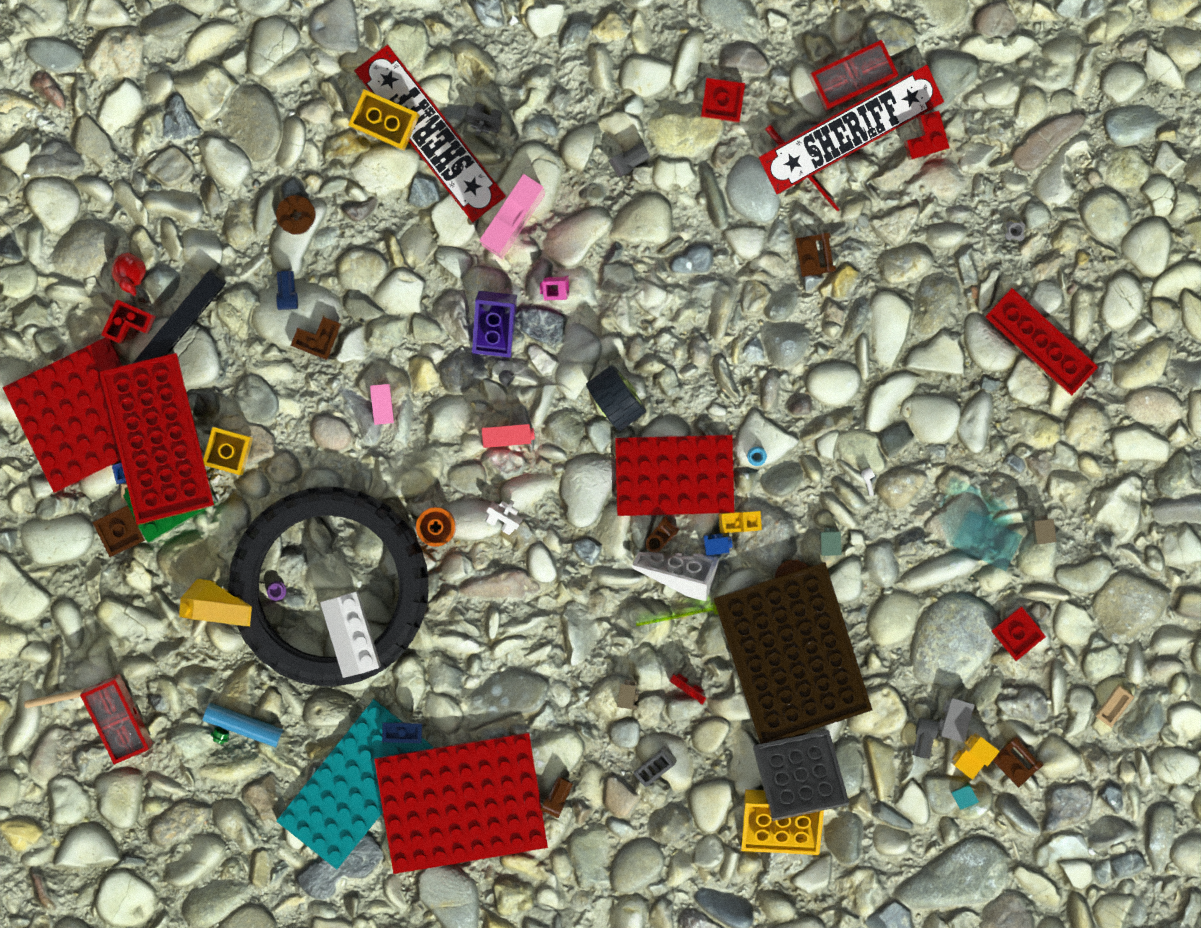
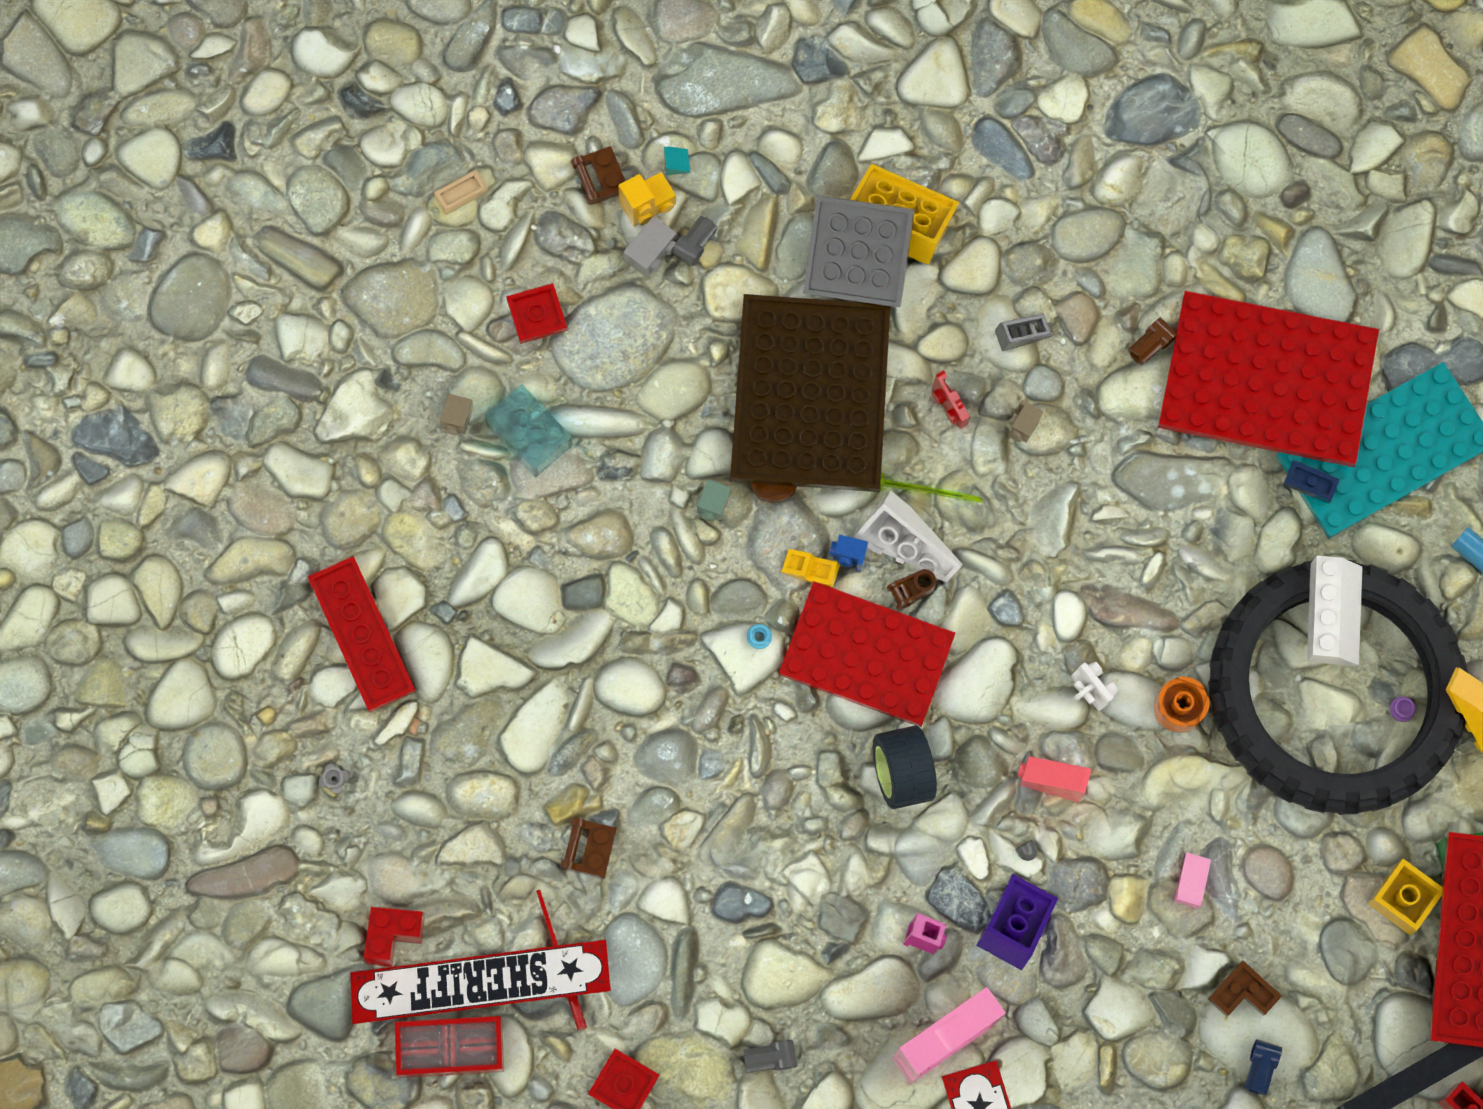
camera: 165 degrees left, 15 degrees down
white hand [861,468,875,496] -> none

